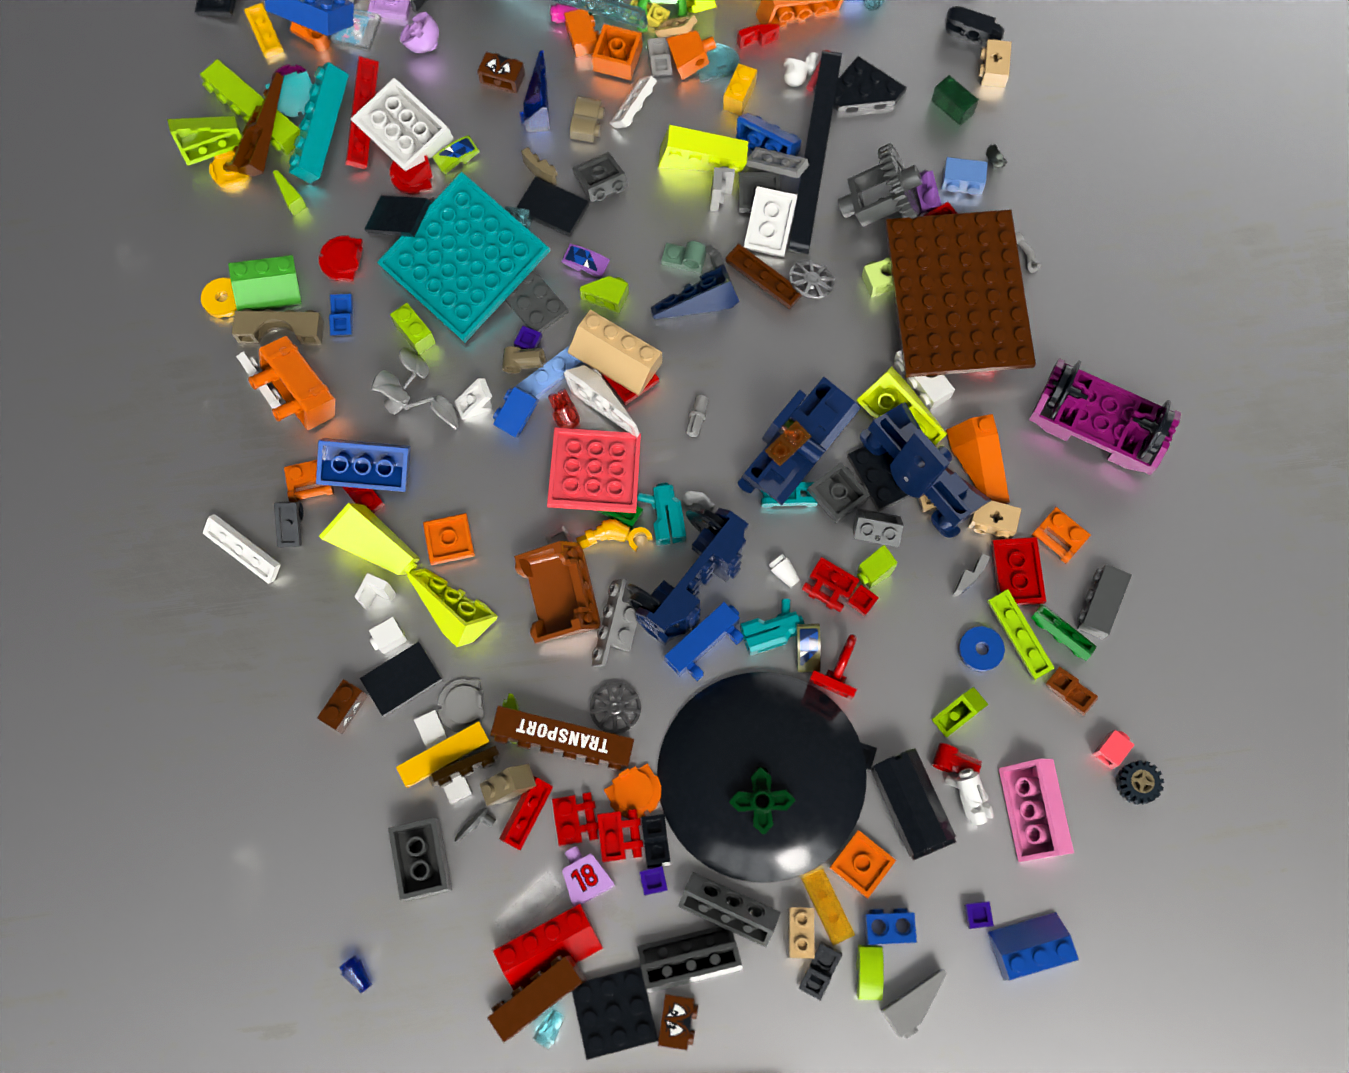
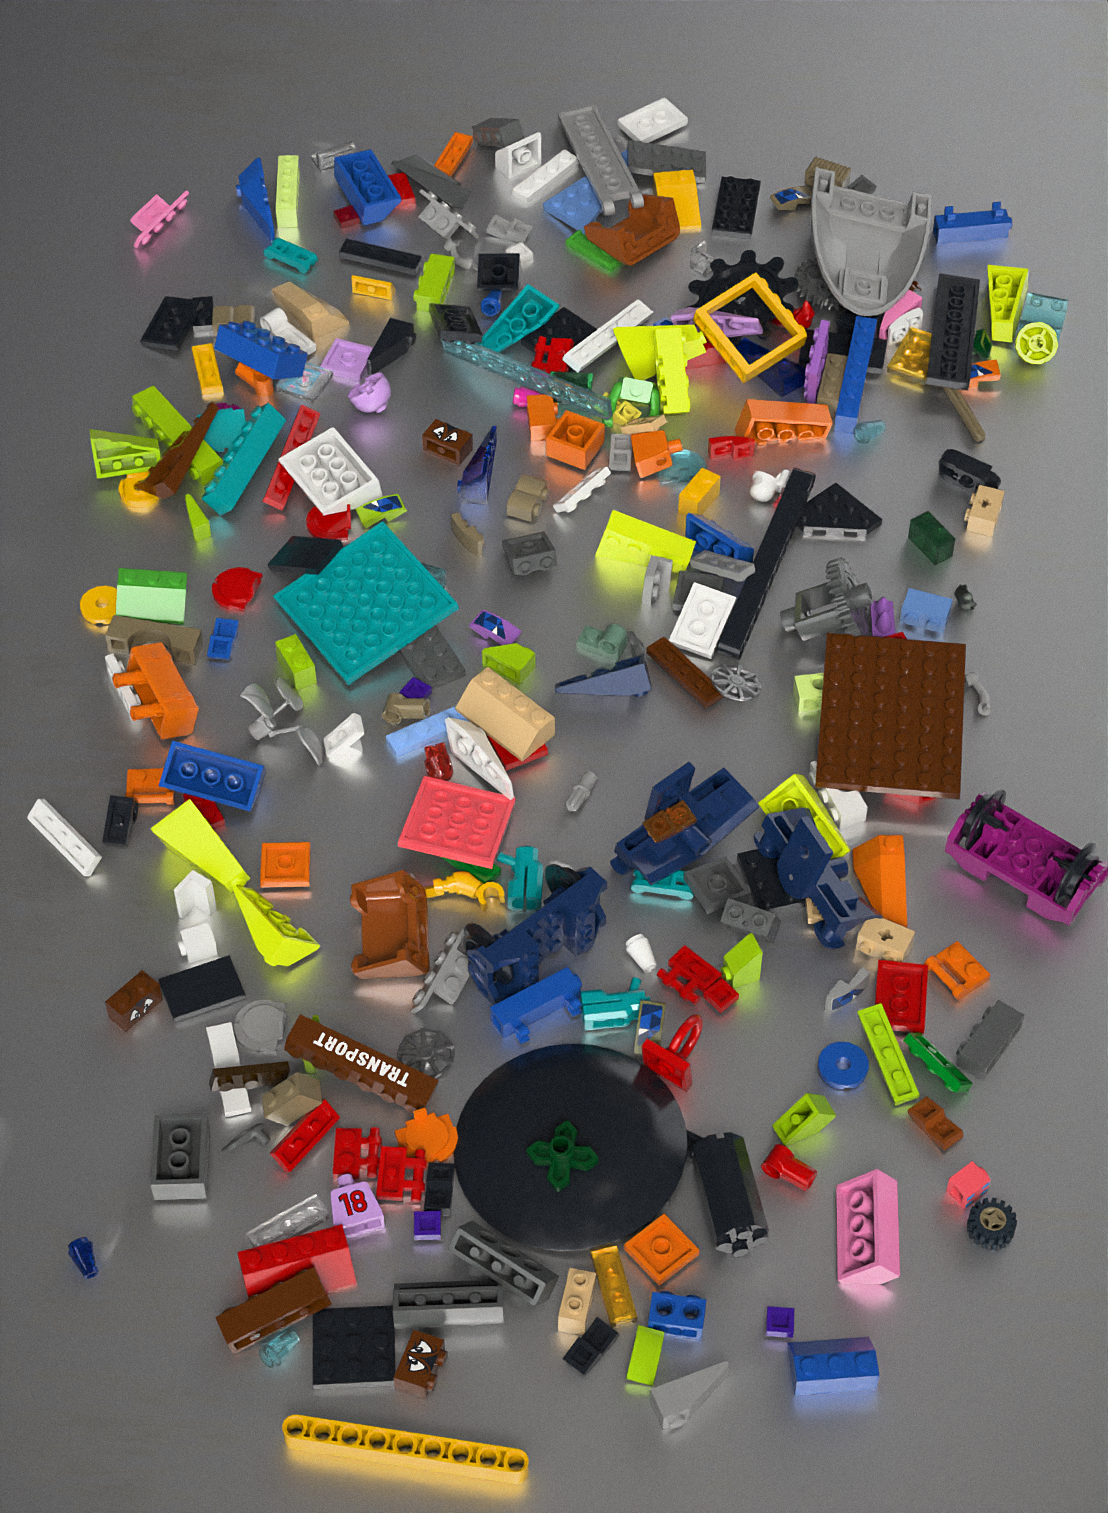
camera: 10 degrees right, 20 degrees down
yellow tile [396,721,490,788] -> none
blue brick [493,387,539,438] -> none
black tile [516,177,589,237] -> none
white piece [945,769,994,825] -> none

